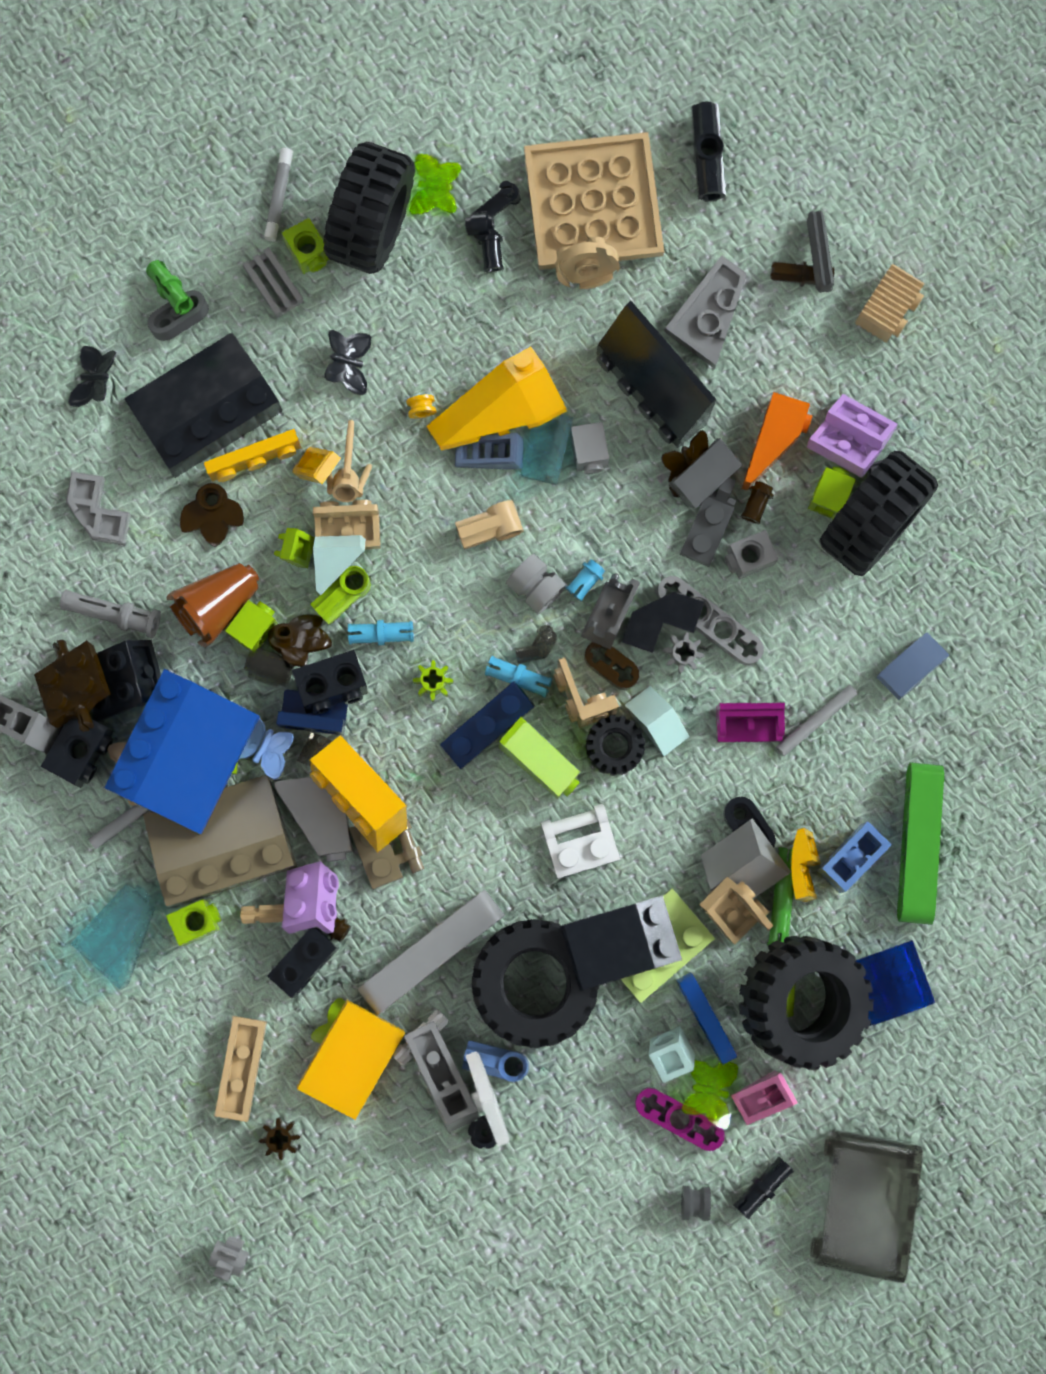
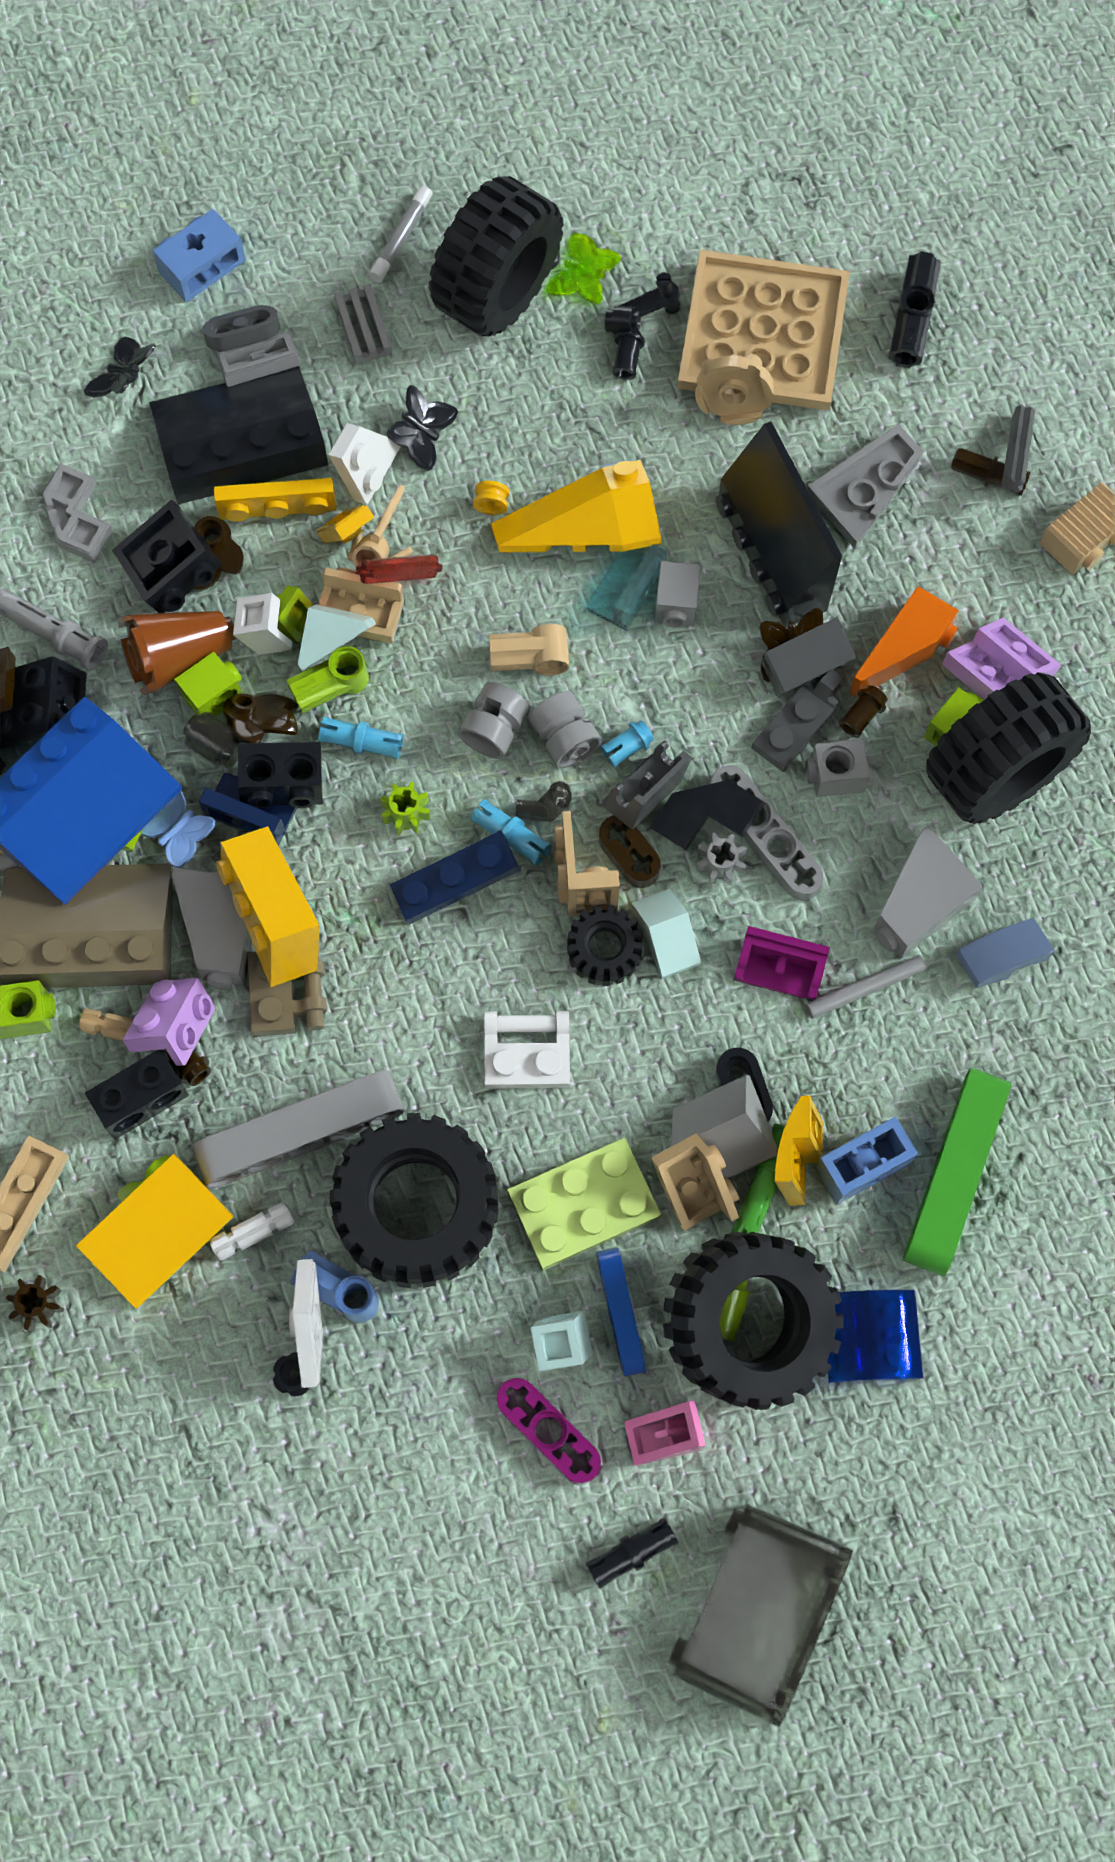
camera: 20 degrees right, 10 degrees down
bright green pin [146,260,193,315] -> none
lime brick [281,217,330,275] -> none
light grey slope [404,1021,478,1133] -> none
sand blue slope [455,433,524,469] -> none
lime slope [499,717,580,799] -> none
black slope [561,895,682,991] -> none
dark grey wheel [681,1186,711,1221] -> none
clear neon green piece [682,1060,738,1129] -> none
none -> black plate [112,499,222,613]
none -> medium blue brick [153,209,246,302]
none -> light grey tile [216,332,301,387]
none -> white panel [233,593,292,655]
none -> white wing [328,423,401,505]
none -> clear red axle [355,554,443,584]
none -> light grey wheel [457,682,530,759]
none -> light grey slope [874,825,983,958]

